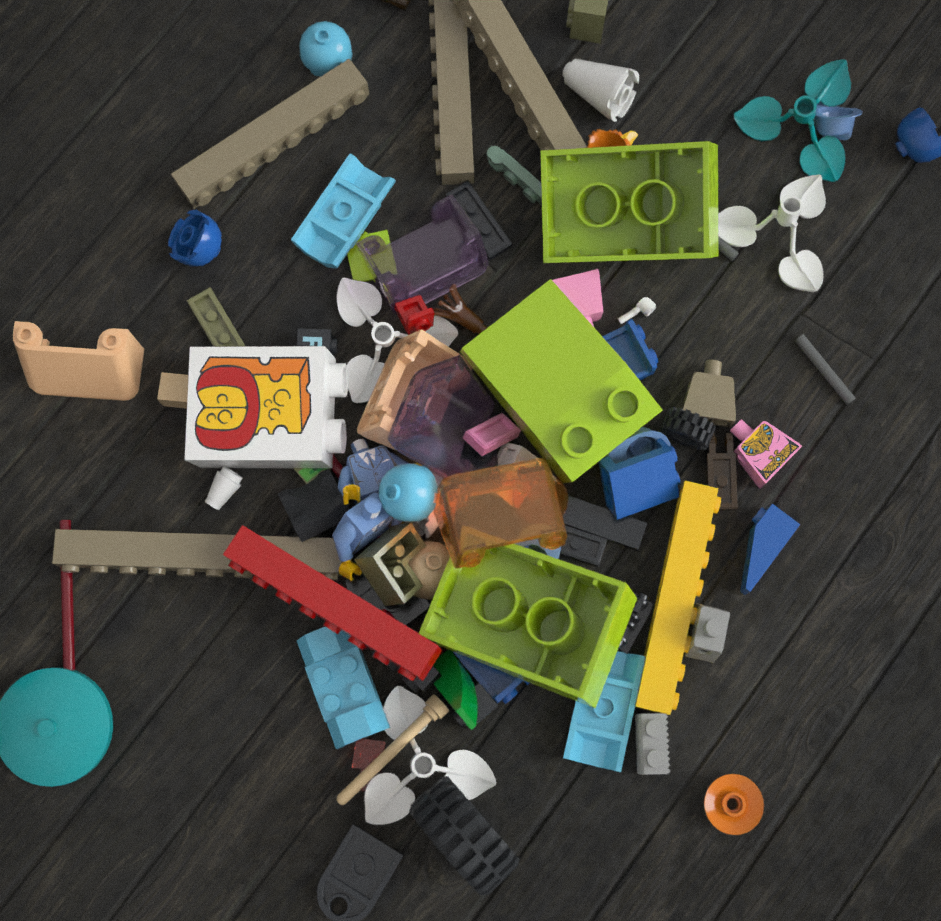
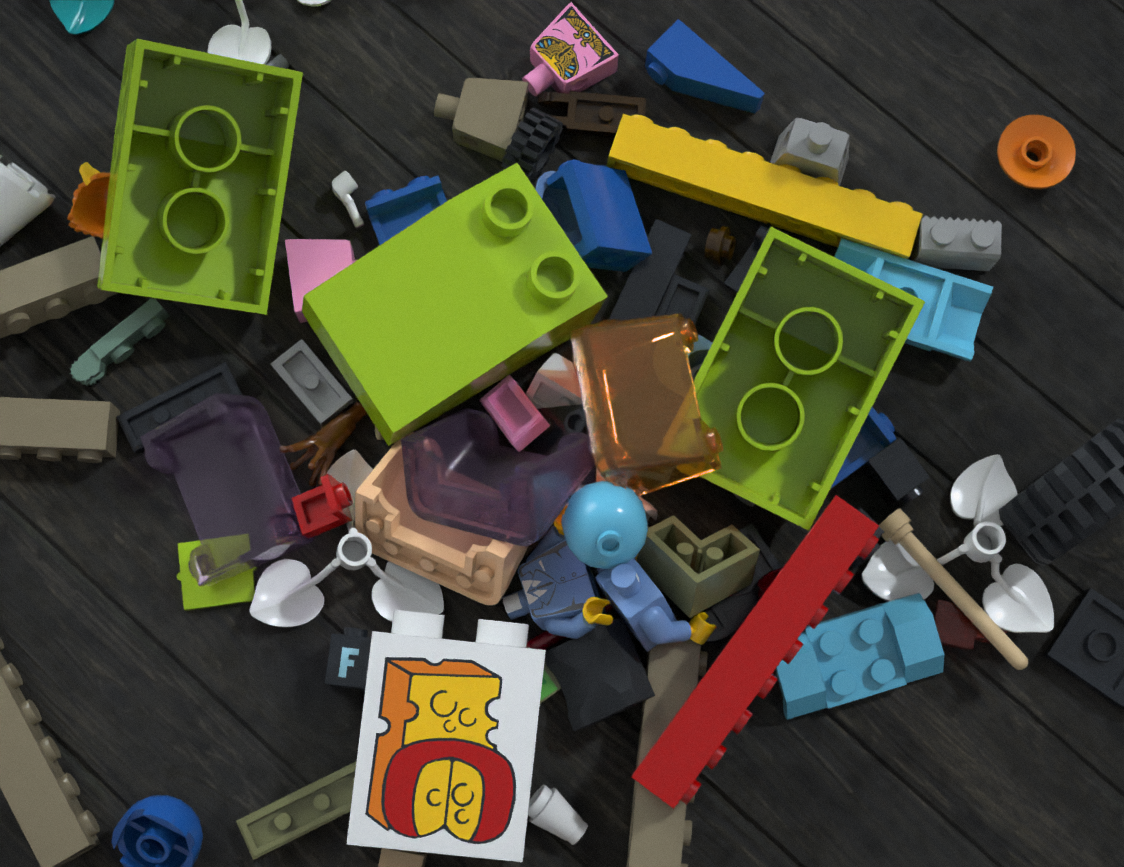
camera: 90 degrees left, 0 degrees up
medium azure piece [291,154,395,269] -> none
tan cylinder [408,540,452,600] -> none
green slope [433,650,478,730] -> none
none -> light grey plate [271,339,354,427]
none -> dark brown plate [705,226,736,266]

